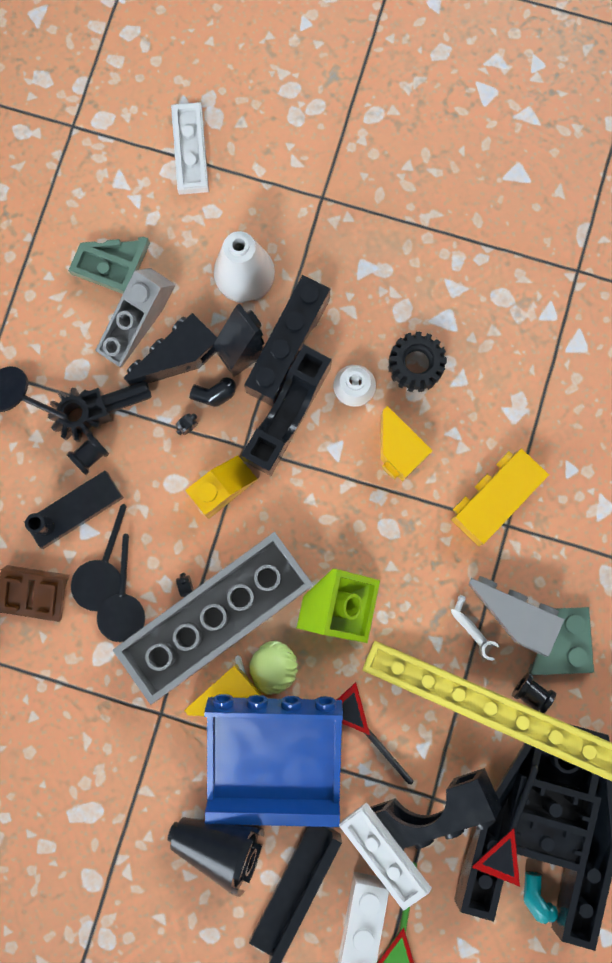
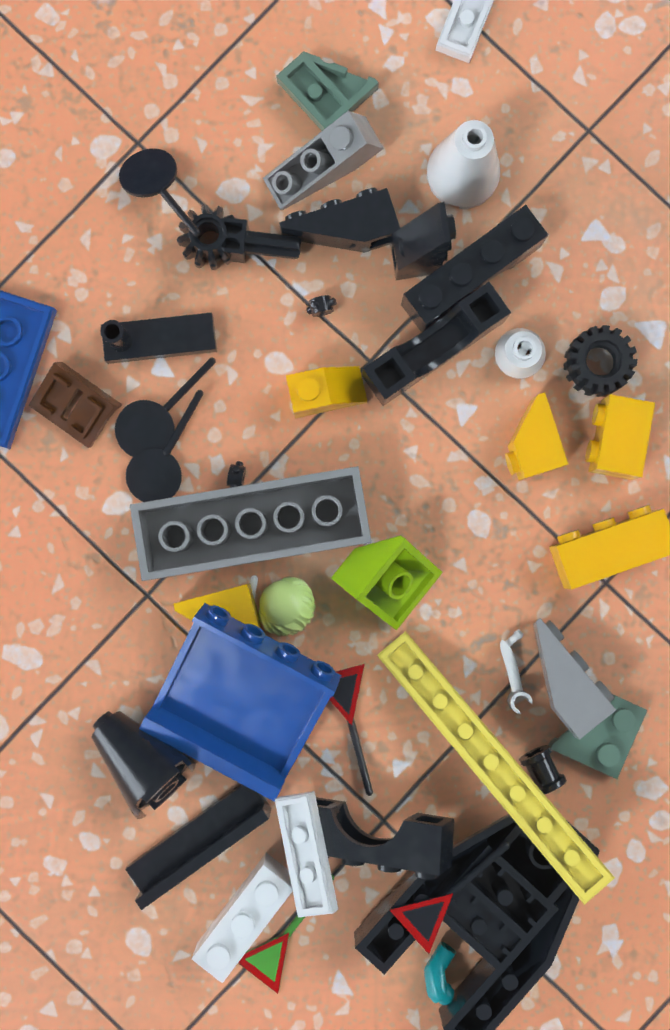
camera: 25 degrees right, 5 degrees up
black bush [66,433,109,475] -> none
black arm [189,377,236,407] -> none
none -> yellow brick [585,394,655,480]

